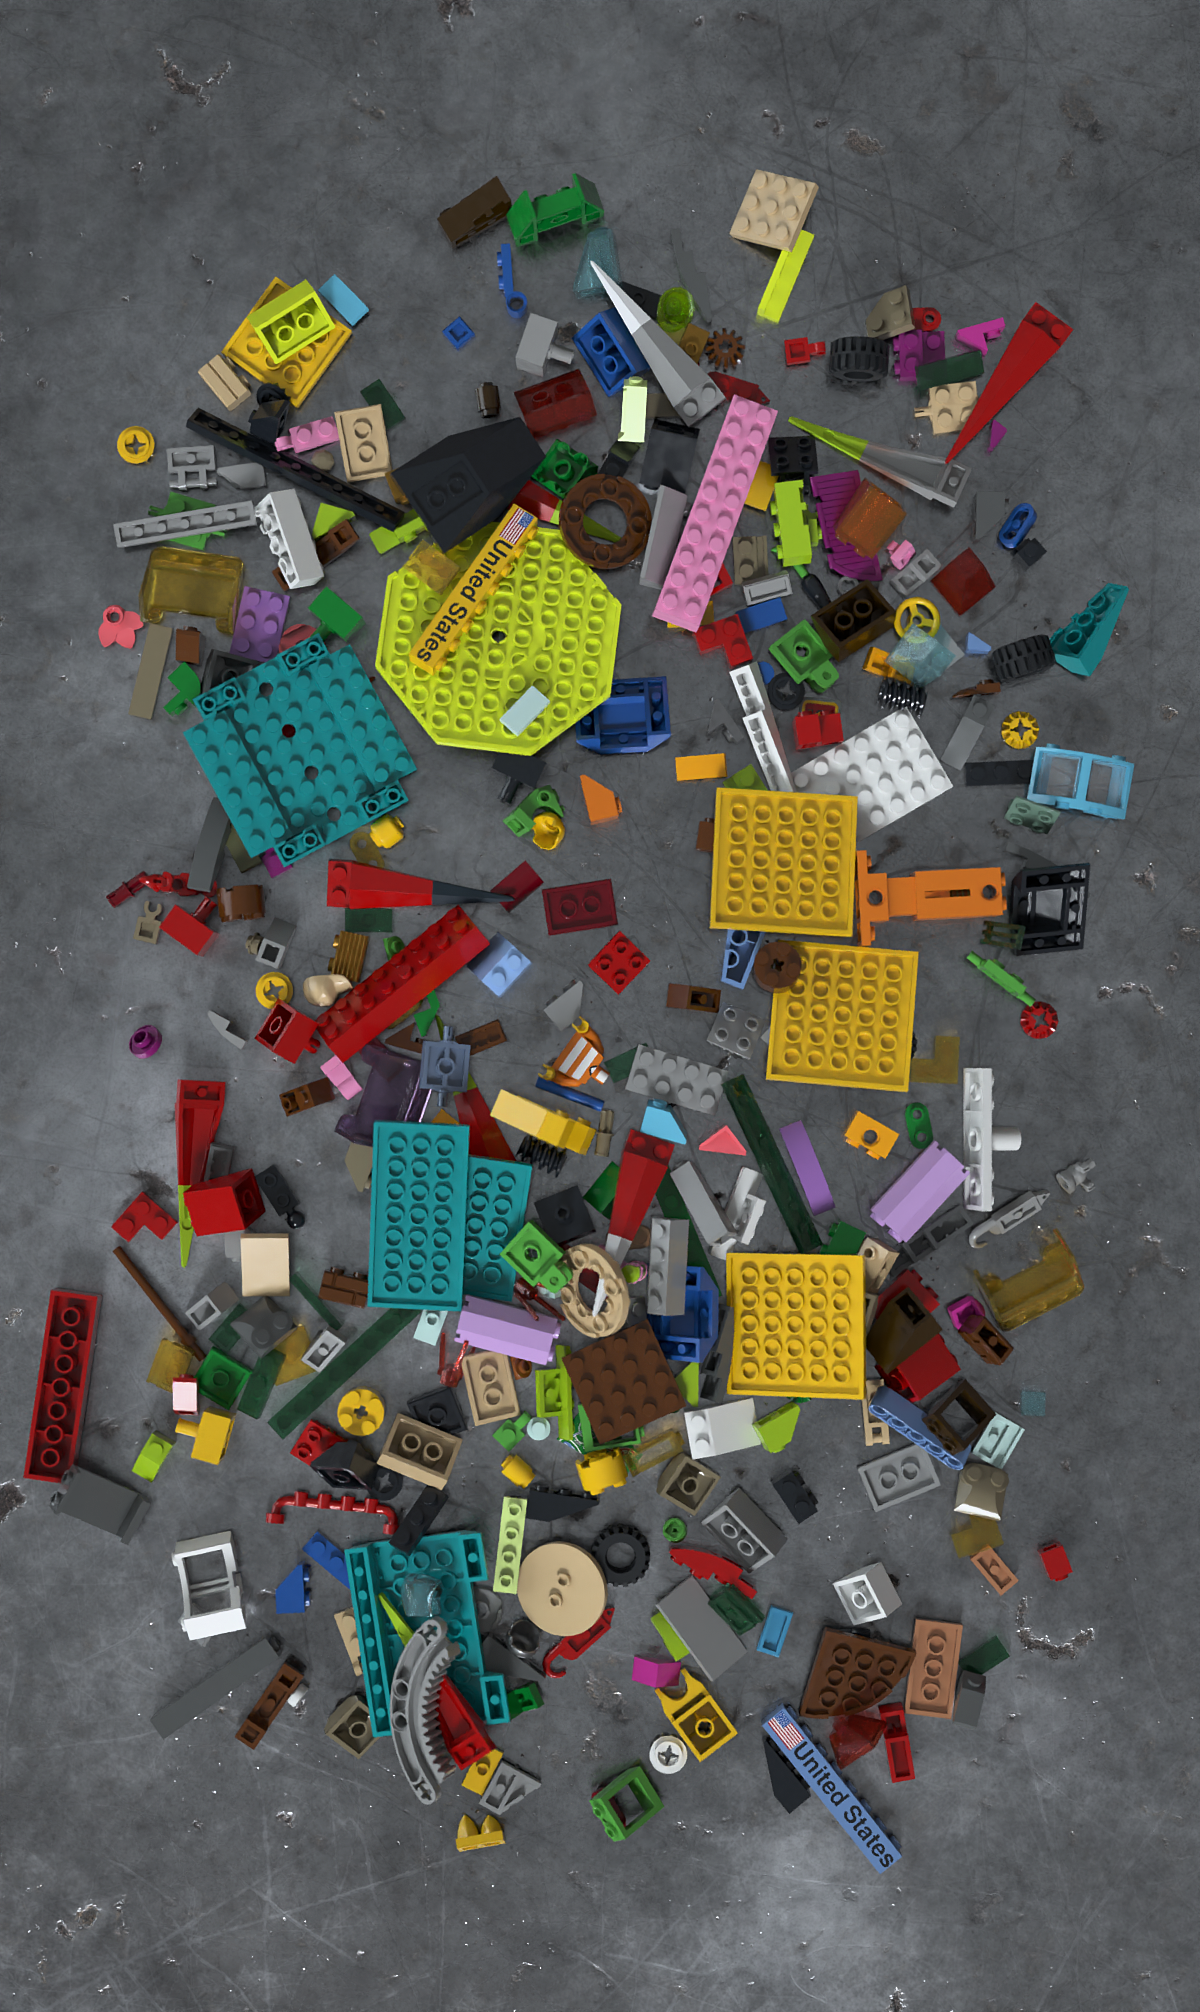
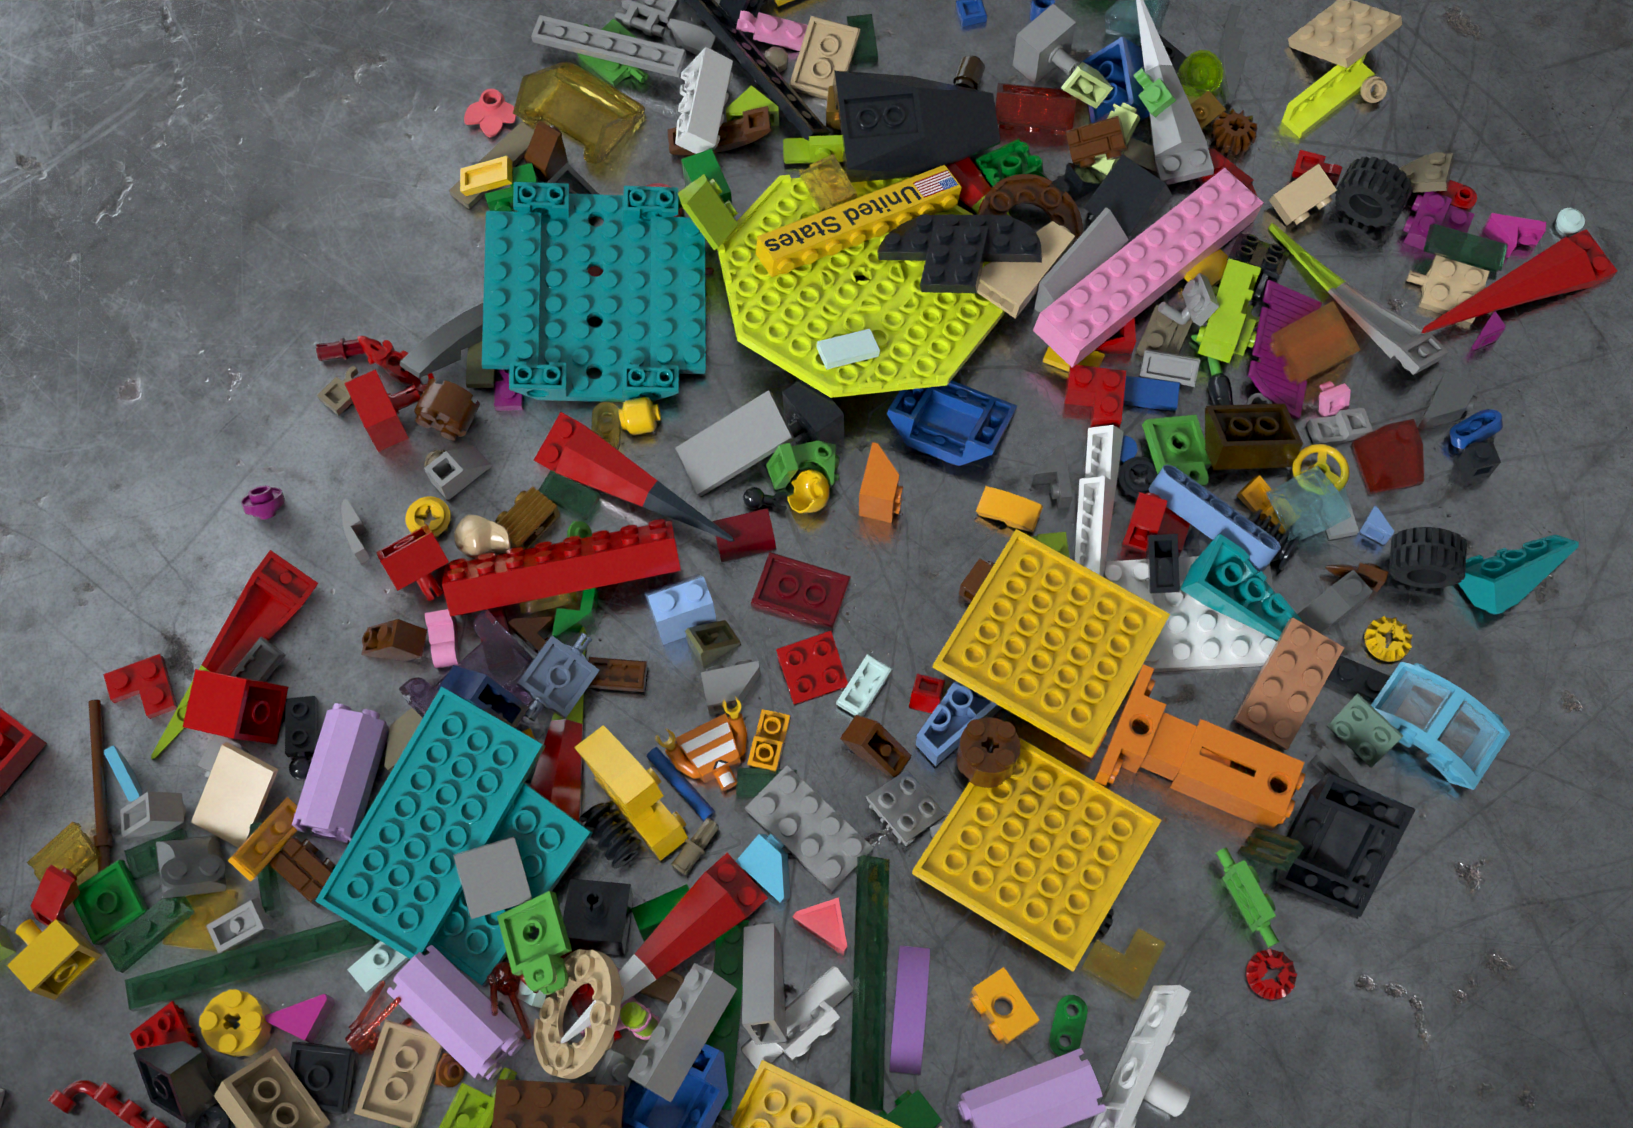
camera: 25 degrees right, 20 degrees down
medium lavender plate [229,586,291,663] -> none
none -> medium azure tile [104,745,142,802]
none -> light orange tile [228,797,297,882]
none -> dark pink slope [265,994,335,1043]
none -> lavender brick [292,703,390,843]
none -> dark blue slope [437,665,529,728]
none -> light grey slope [453,837,532,919]
none -> yellow tile [460,156,512,196]
none -> light grey tile [675,390,795,496]
none -> lime slope [678,174,738,251]
none -> olive slope [685,620,741,667]
none -> black arm [743,487,788,514]
none -> light orange slope [747,709,791,772]
none -> light aqua plate [836,654,892,717]
none -> black plate [877,214,1042,293]
none -> red slope [909,674,945,714]
none -> tan slope [977,221,1075,319]
none -> yellowish green slope [1061,62,1113,109]
none -> reddish brown brick [1065,116,1128,168]
none -> bright green plate [1134,68,1176,118]
none -> black slope [1146,534,1180,594]
none -> medium blue beam [1149,465,1281,571]
none -> light grey plate [1158,273,1219,326]
none -> teal wedge [1180,534,1302,640]
none -> nougat plate [1233,618,1345,750]
none -> tan brick [1269,164,1337,226]
none -> tan plate [1361,76,1387,103]
none -> light aqua plate [1556,208,1585,234]

